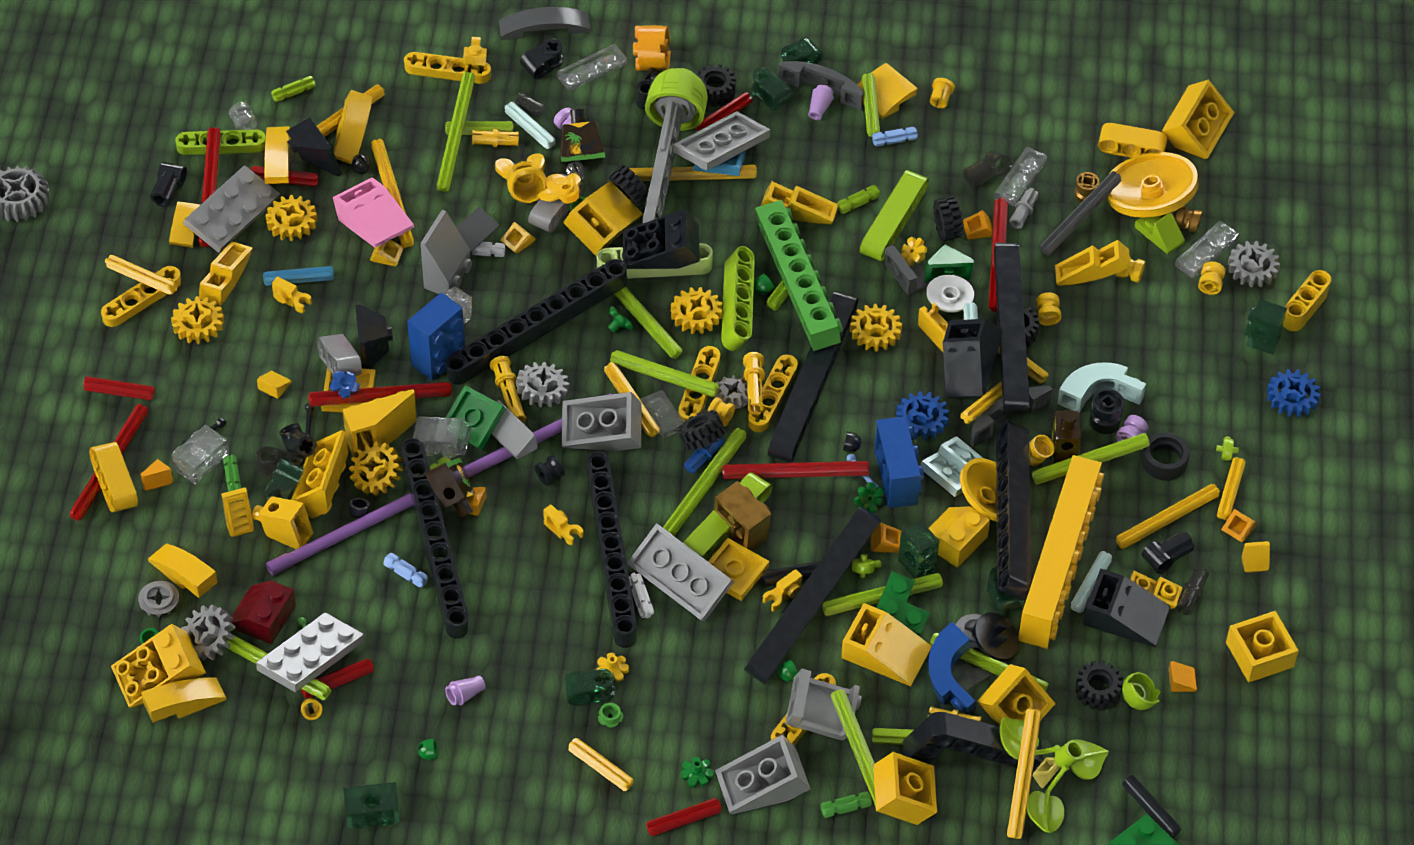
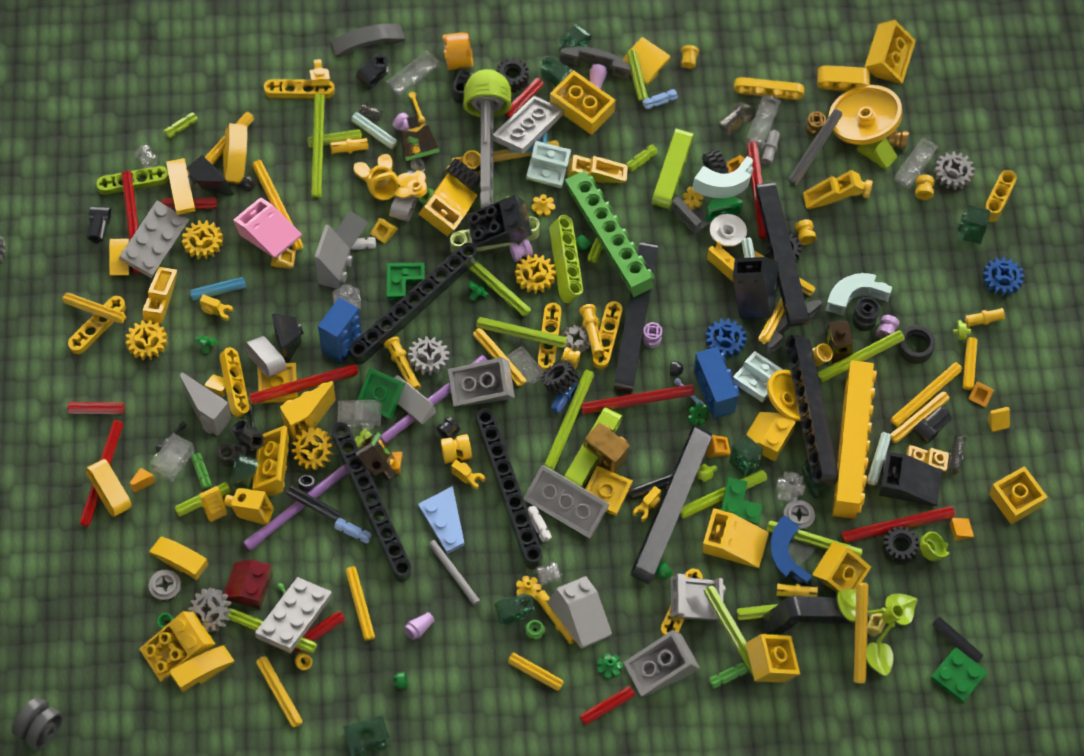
camera: 10 degrees left, 10 degrees up
blue plant [330,371,360,399] -> none
yellow gear [850,304,902,352] -> none
black piece [974,612,1019,660] -> none
none -> lime axle [175,482,231,517]
none -> light grey slope [180,372,232,436]
none -> green plant [194,336,219,354]
none -> yellow beam [220,347,249,417]
none -> yellow axle [256,657,302,727]
none -> black axle [286,485,341,522]
none -> yellow axle [346,566,375,641]
none -> green plate [387,263,425,300]
none -> yellow hinge [409,92,425,124]
none -> light blue wing [418,486,464,554]
none -> light grey bar [428,540,480,605]
none -> yellow wheel [440,434,472,464]
none -> yellow wheel [462,150,481,170]
none -> lavender wheel [509,239,533,262]
none -> light aqua slope [526,141,571,188]
none -> yellow plant [532,194,555,217]
none -> yellow pin [535,590,576,644]
none -> clear wheel [536,562,561,586]
none -> light grey slope [548,576,612,649]
none -> yellow brick [550,70,616,135]
none -> lavender wheel [642,322,662,348]
none -> light aqua arch [692,156,754,198]
none -> yellow beam [734,78,804,100]
none -> clear brick [776,472,805,502]
none -> red axle [842,506,955,543]
none -> yellow axle [890,392,950,443]
none -> yellow pin [965,308,1005,327]

